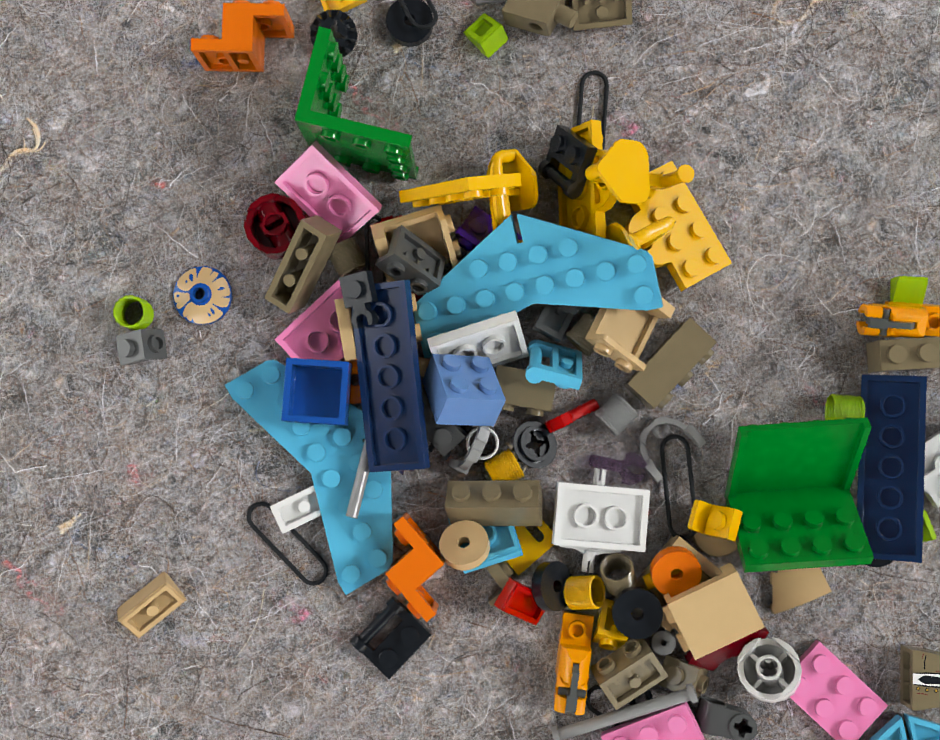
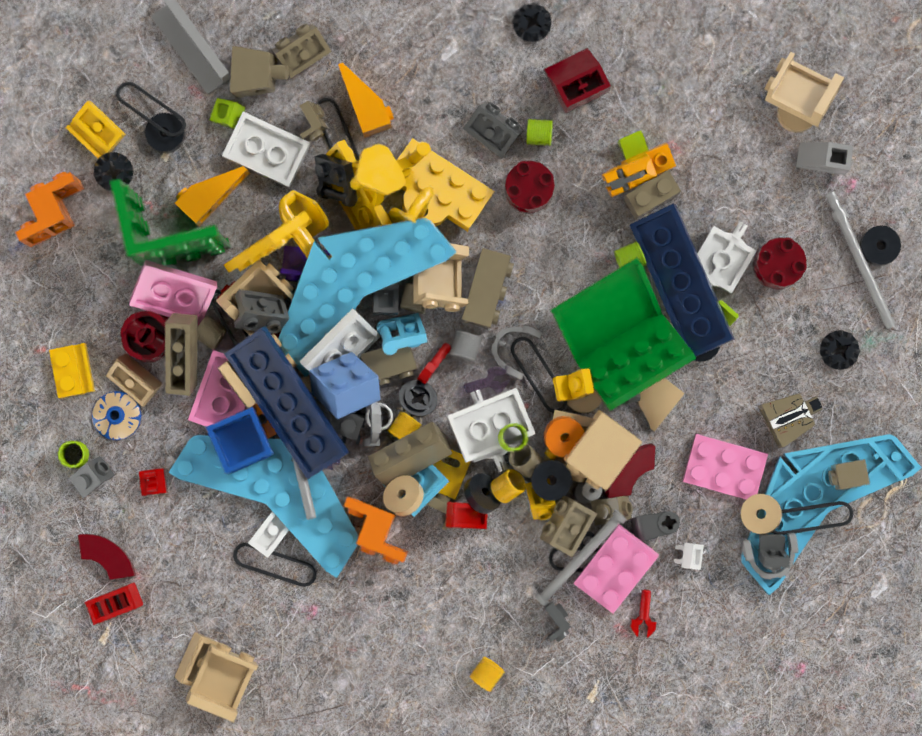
camera: 30 degrees left, 0 degrees up
black plate [339,270,378,329] -> none
black plate [350,596,432,679] -> none
light orange plate [553,610,594,715] -> none
white cylinder [737,637,802,703] -> none
none -> yellow plate [49,343,95,399]
none -> dark red tile [78,534,136,580]
none -> red slope [85,582,143,625]
none -> tan slope [106,353,162,407]
none -> red tile [139,468,168,496]
none -> light orange slope [175,166,250,227]
none -> tan panel [186,642,258,722]
none -> white plate [222,112,310,188]
none -> dark tan bracket [300,101,328,142]
none -> light orange slope [338,63,394,138]
none -> dark grey bracket [463,102,523,158]
none -> lime piece [498,423,528,452]
none -> dark red brick [505,160,555,214]
none -> black gear [513,2,552,42]
none -> lime piece [526,119,553,146]
none -> dark red slope [544,48,611,113]
none -> light grey piece [581,482,602,501]

